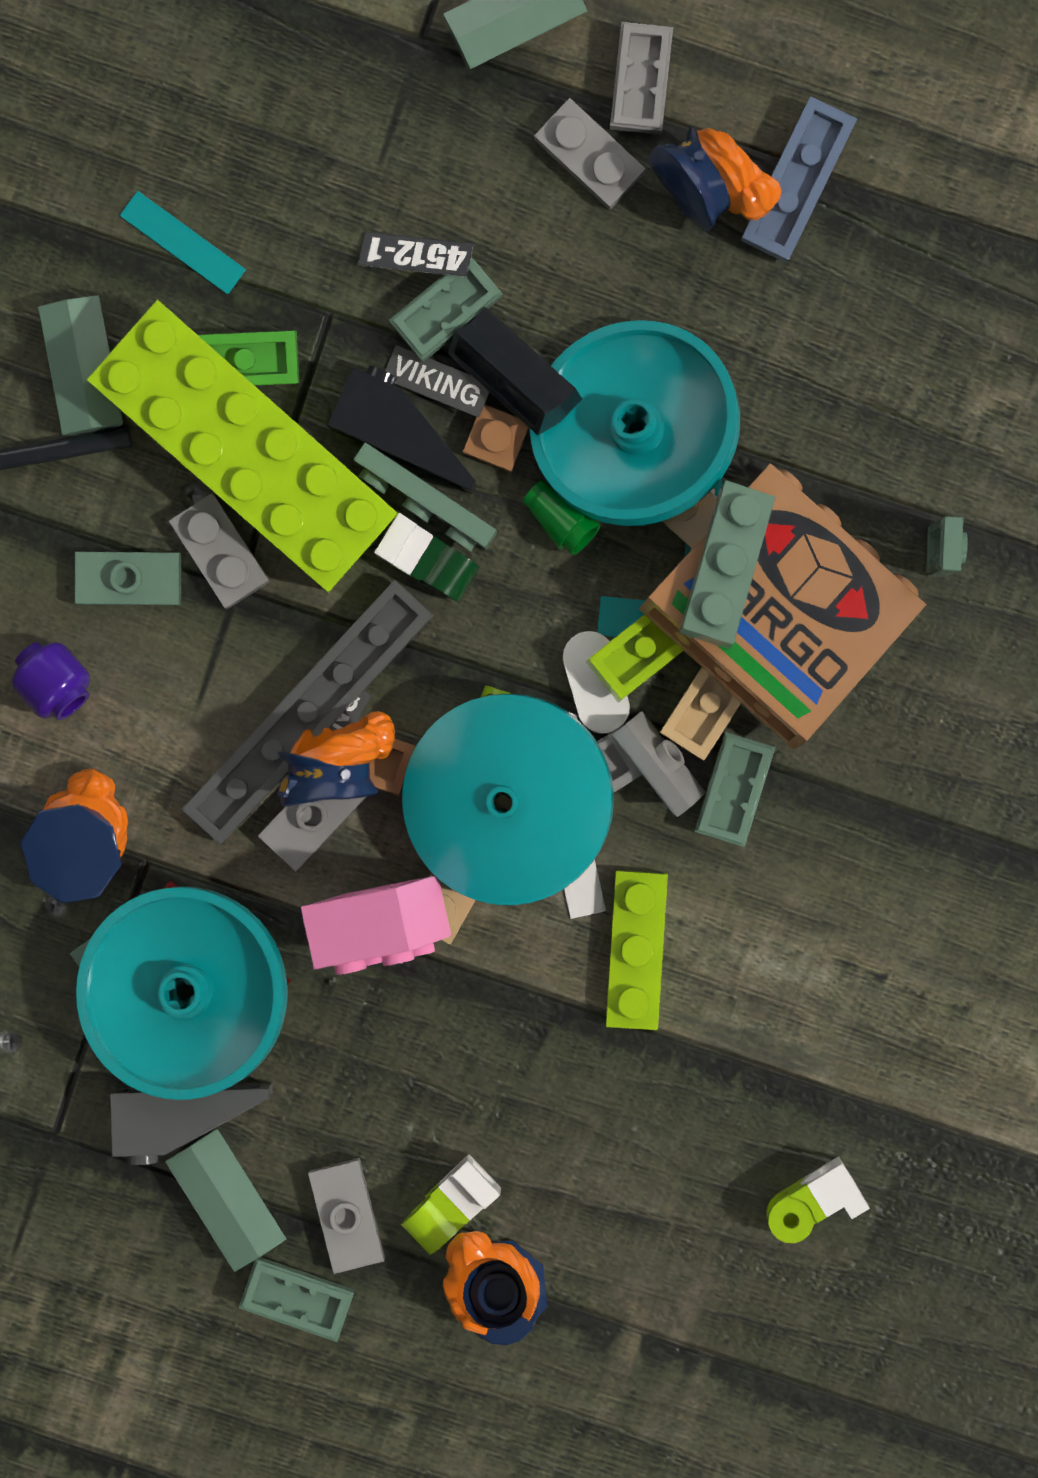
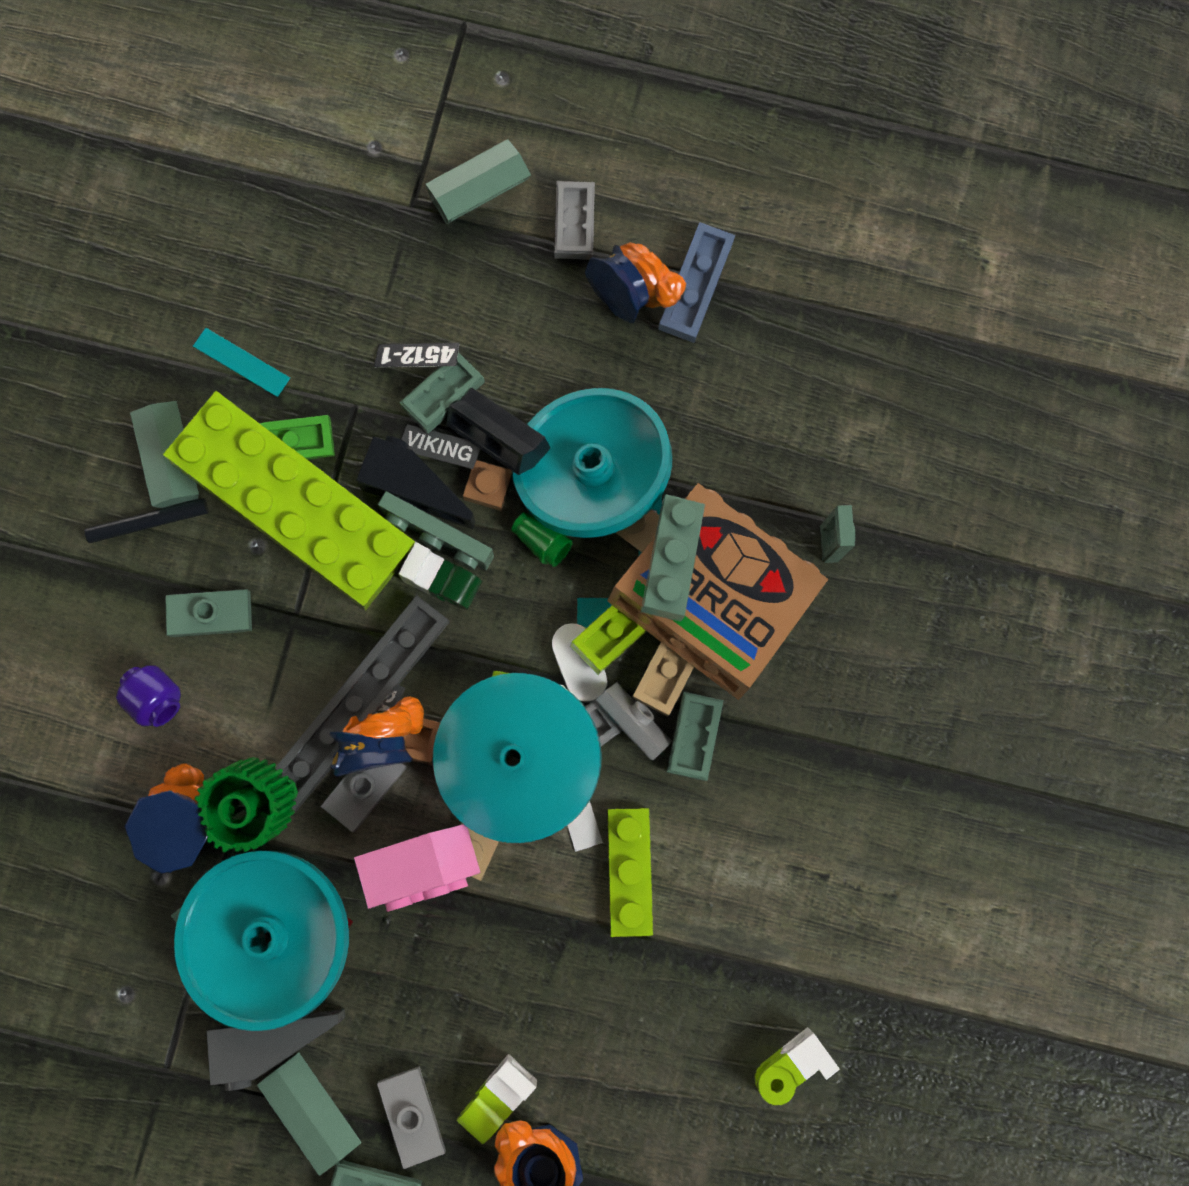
camera: 15 degrees left, 10 degrees down
light grey plate [169,493,271,609] -> none
light grey plate [534,98,646,210] -> none
none -> green brick [195,757,298,852]

